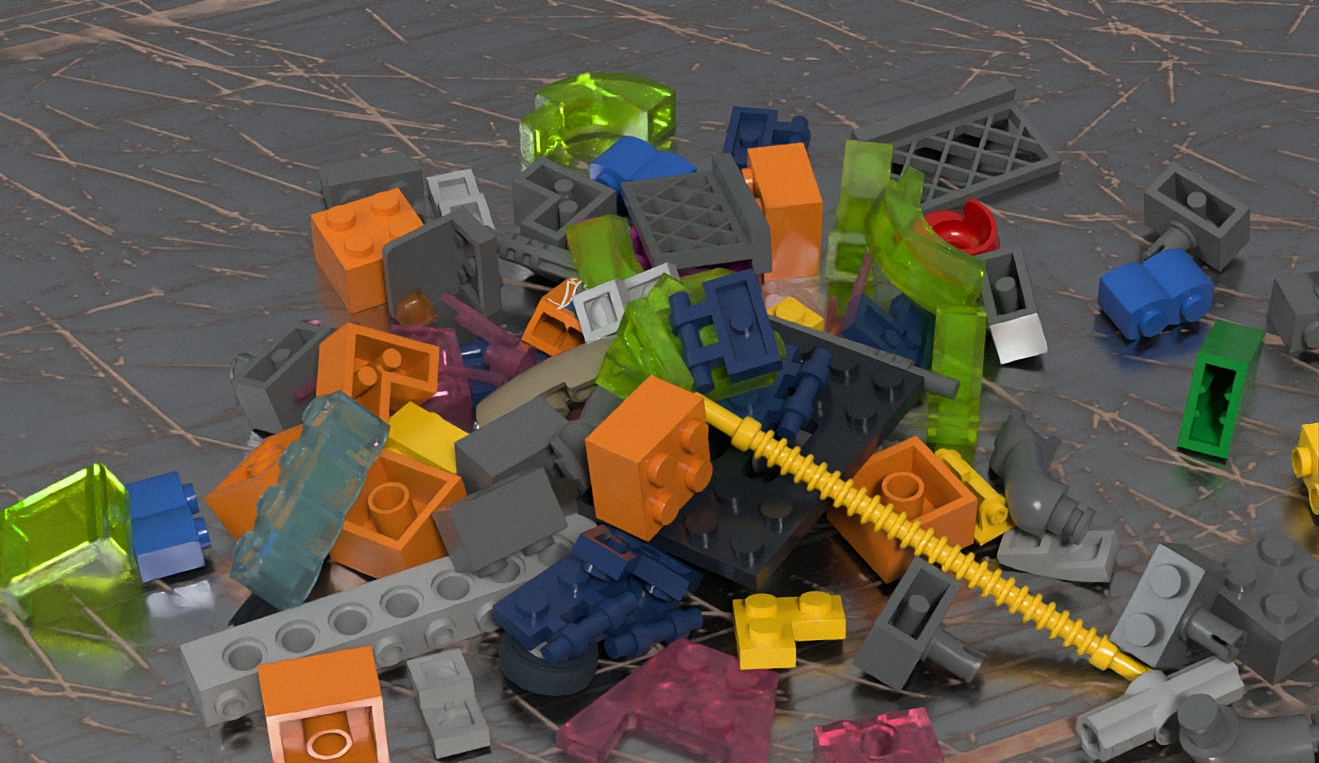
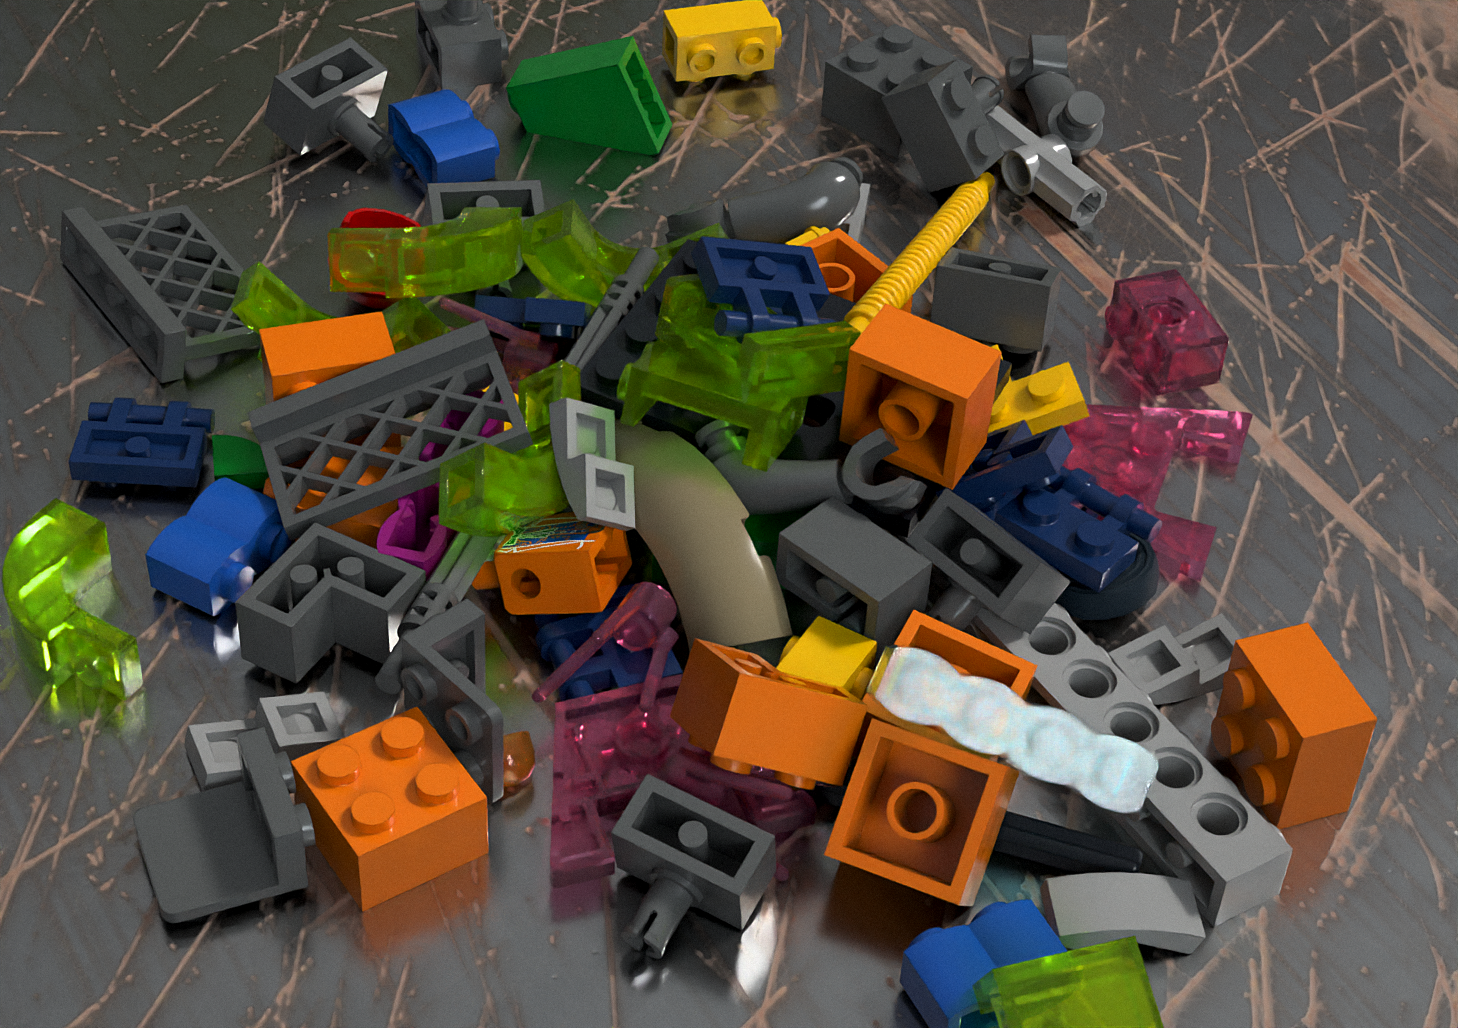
camera: 100 degrees left, 0 degrees up
none -> light grey slope [1039,872,1206,958]

